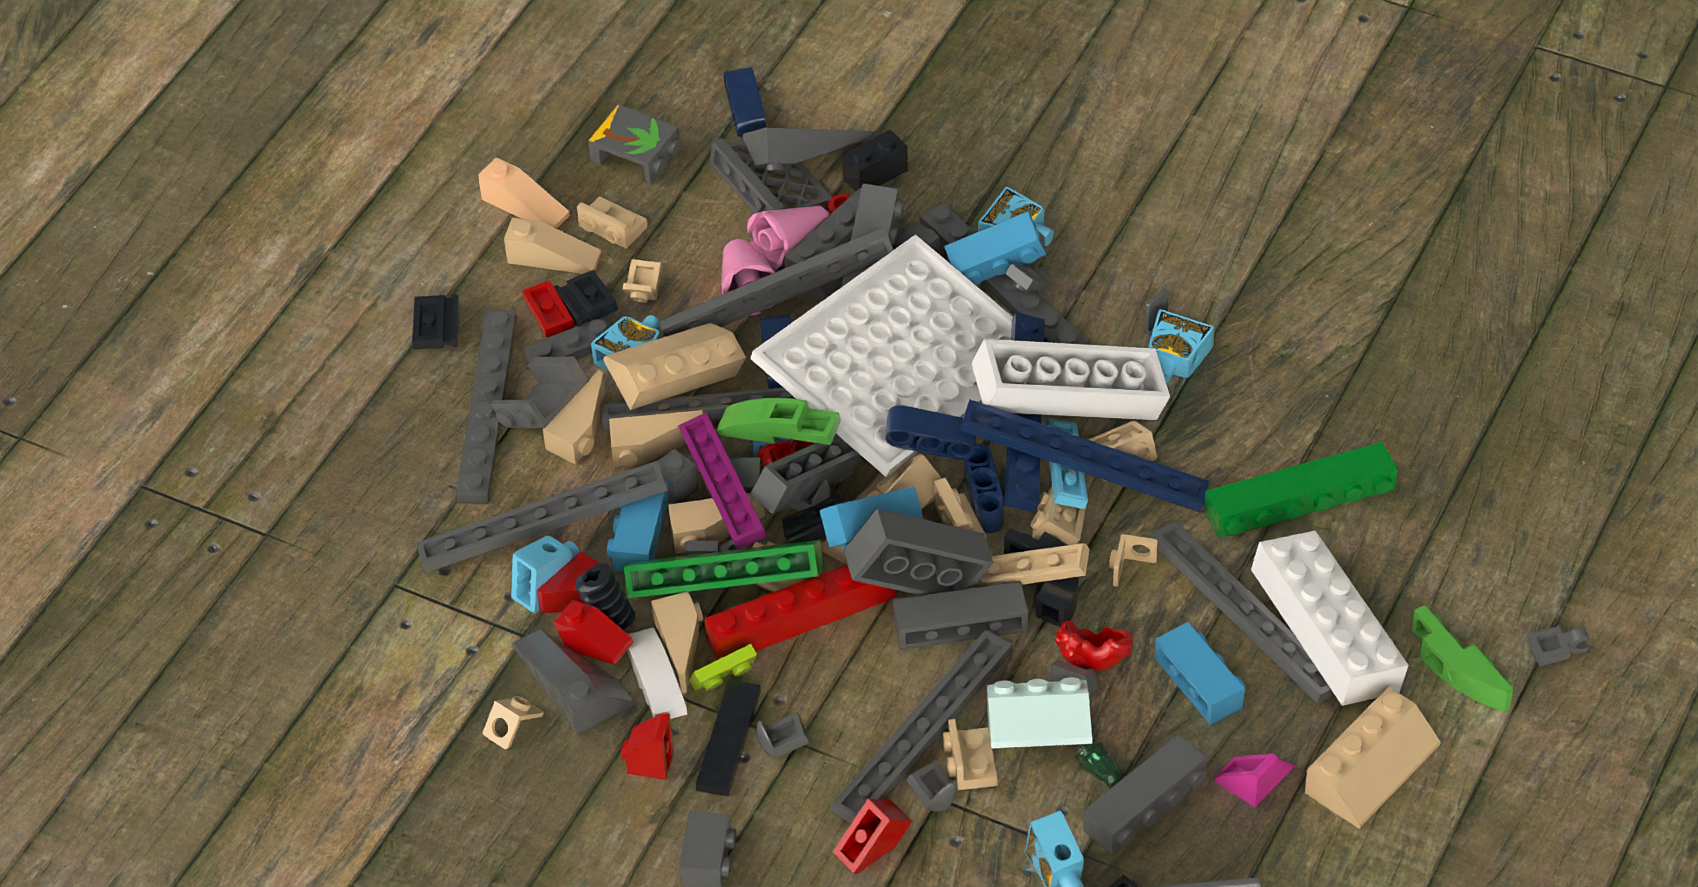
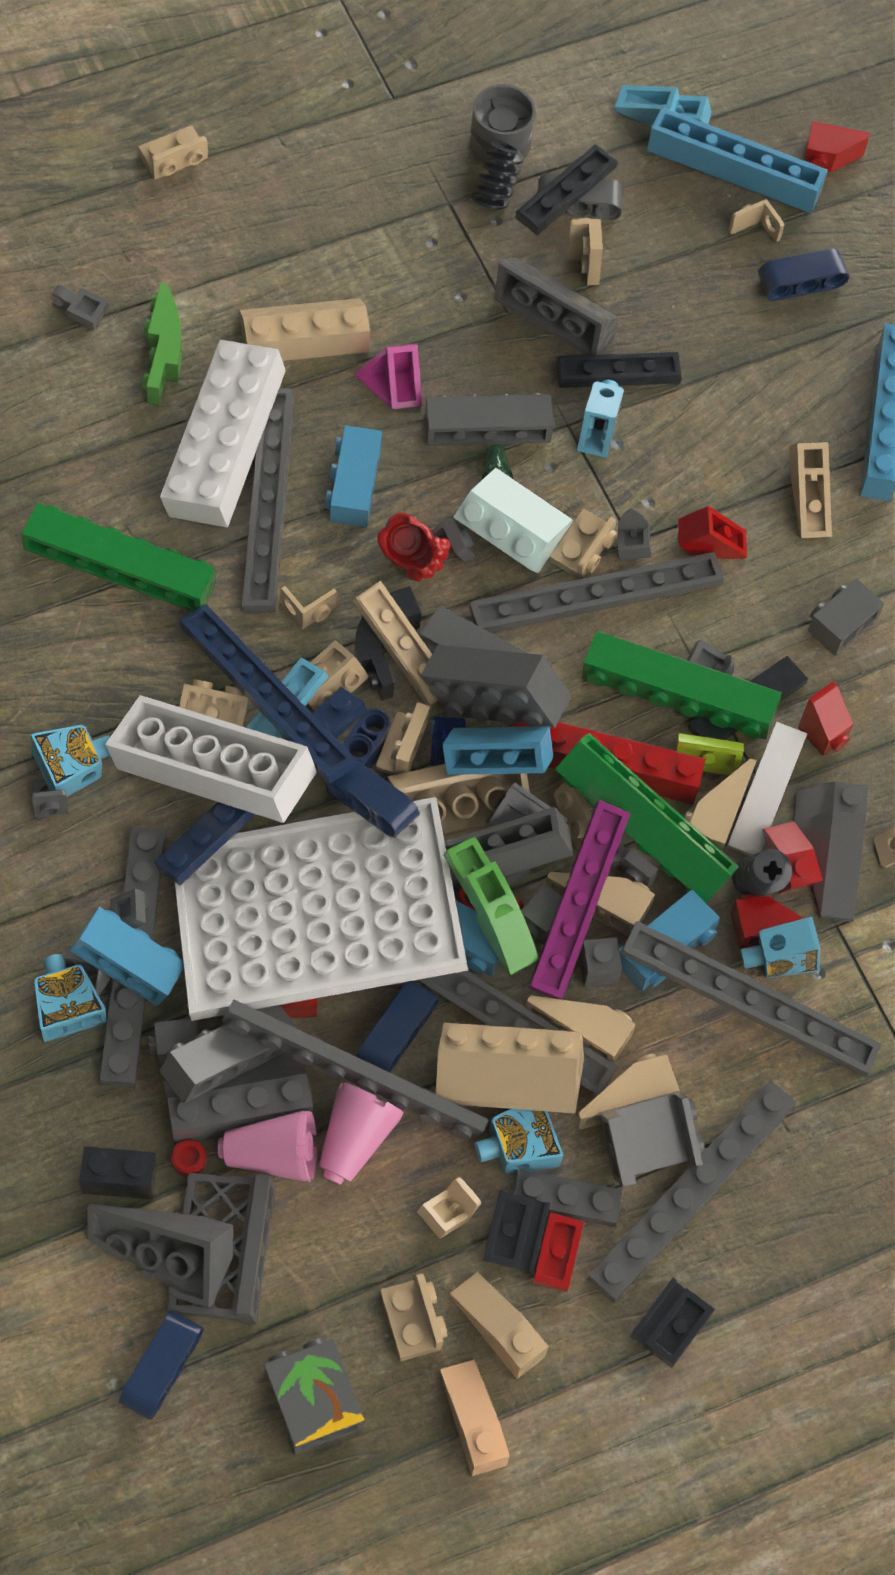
camera: 150 degrees left, 15 degrees up
none -> tan bracket [138,125,208,180]
none -> green brick [582,631,782,740]

